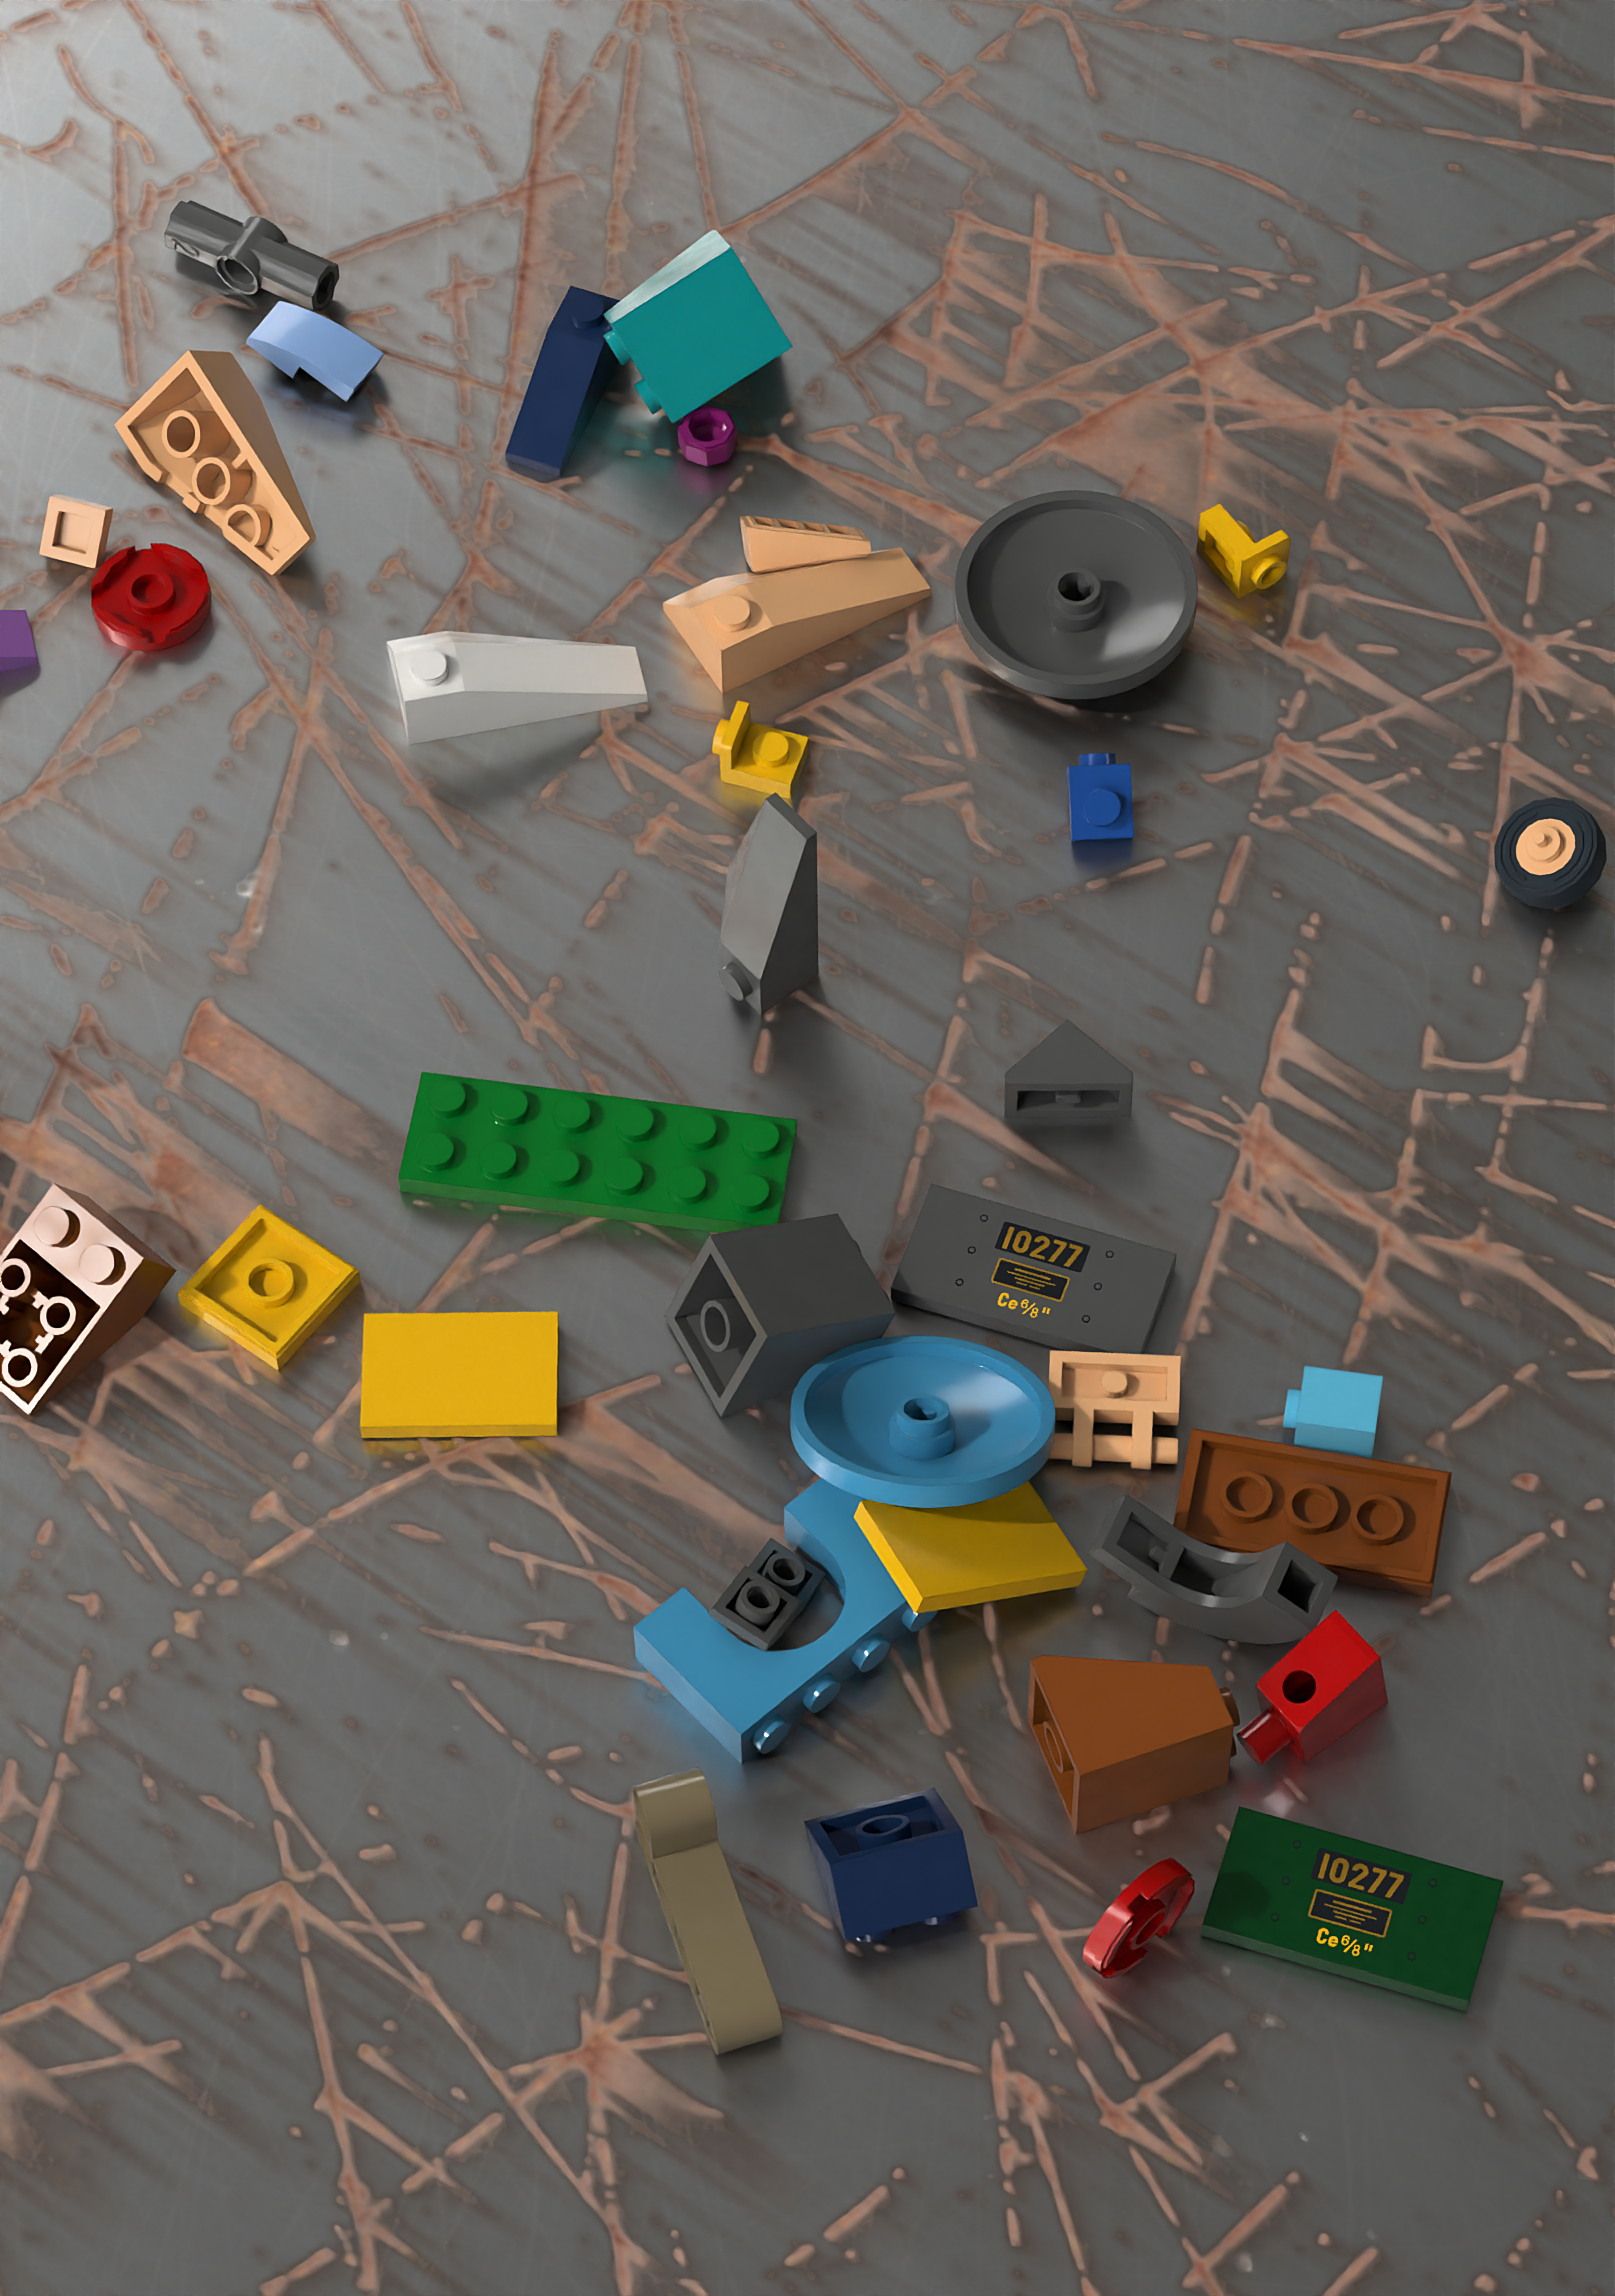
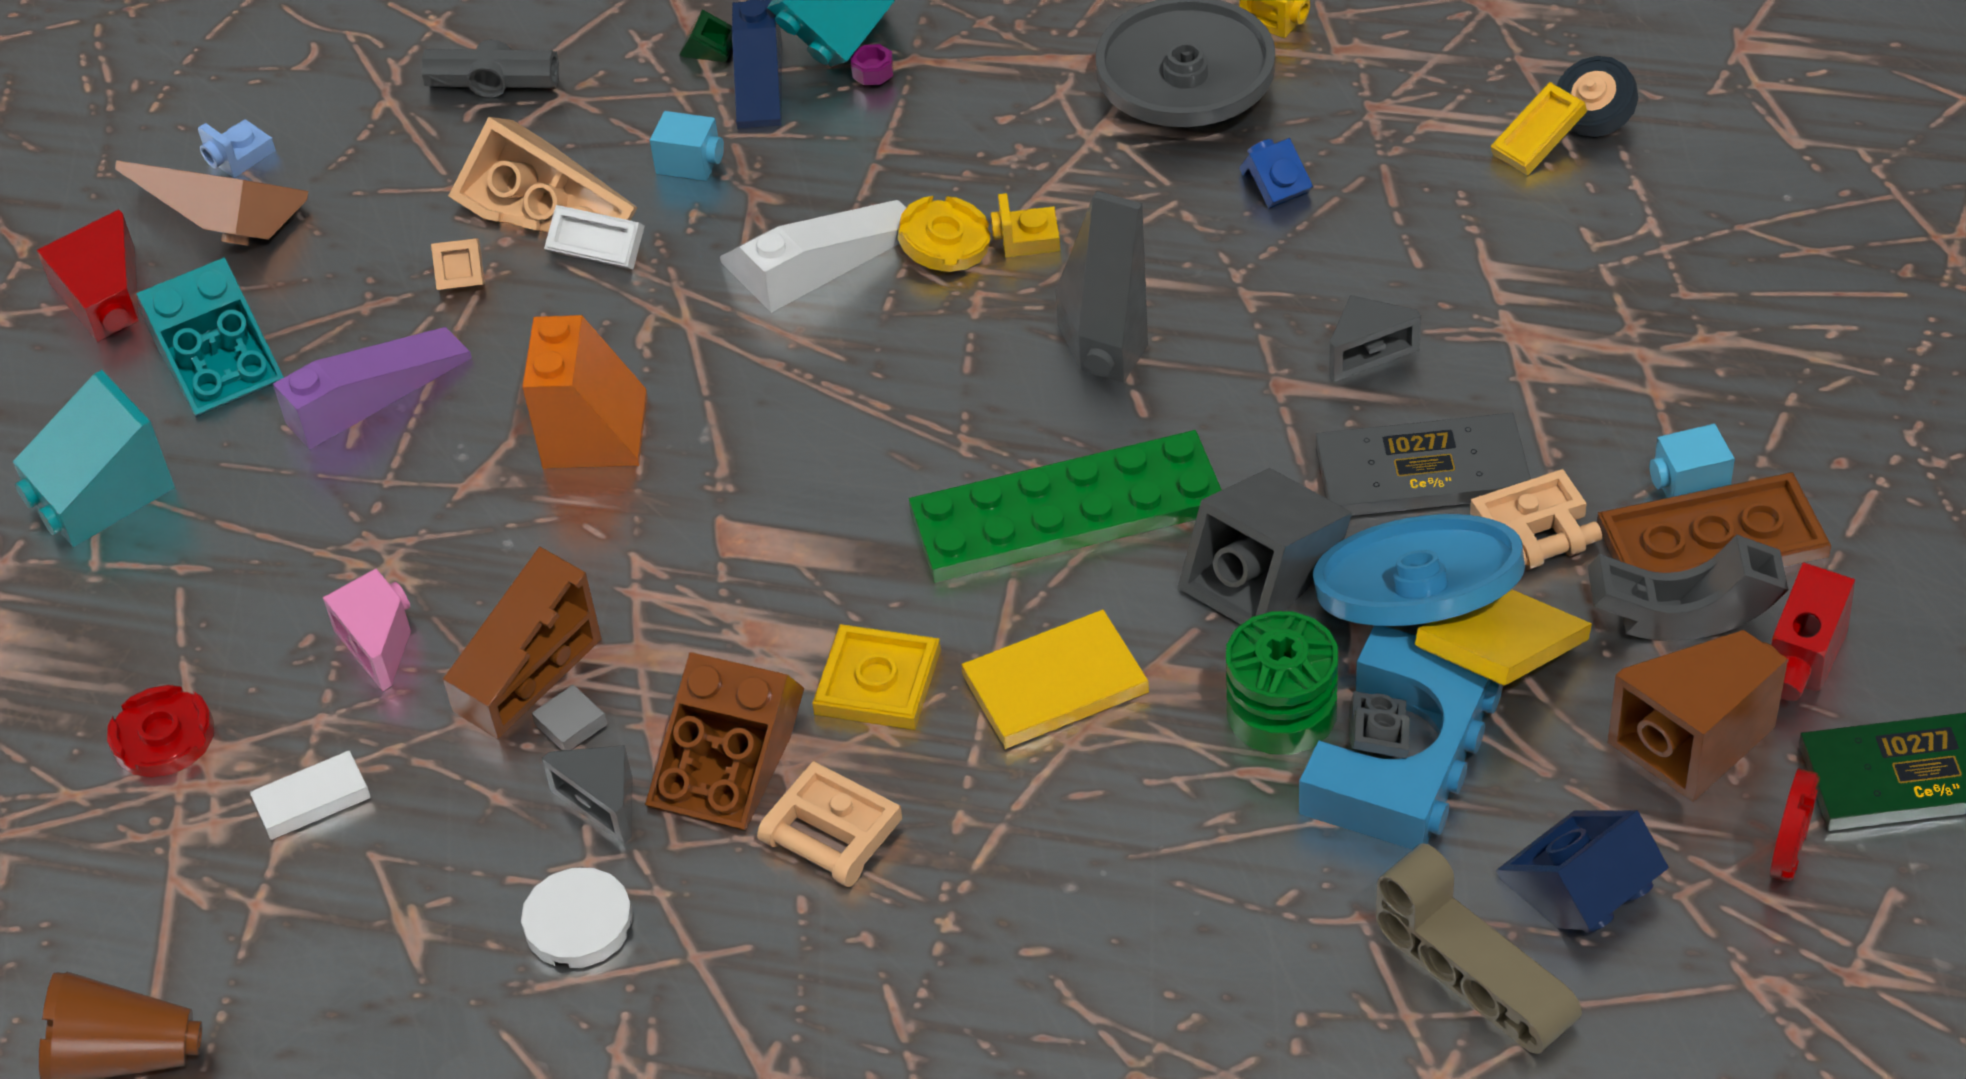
camera: 20 degrees left, 10 degrees down
red tile [91,543,211,651] -> none
light blue slope [246,301,384,402] -> none
light nougat wedge [663,547,931,694] -> none
light nougat slope [740,515,871,574] -> none
none -> orange slope [523,315,648,469]
none -> white tile [544,205,645,270]
none -> medium azure brick [649,111,724,181]
none -> dark green slope [679,9,733,62]
none -> light nougat plate [757,761,903,887]
none -> yellow tile [898,196,991,272]
none -> green wheel [1226,611,1338,755]
none -> yellow tile [1490,82,1587,176]

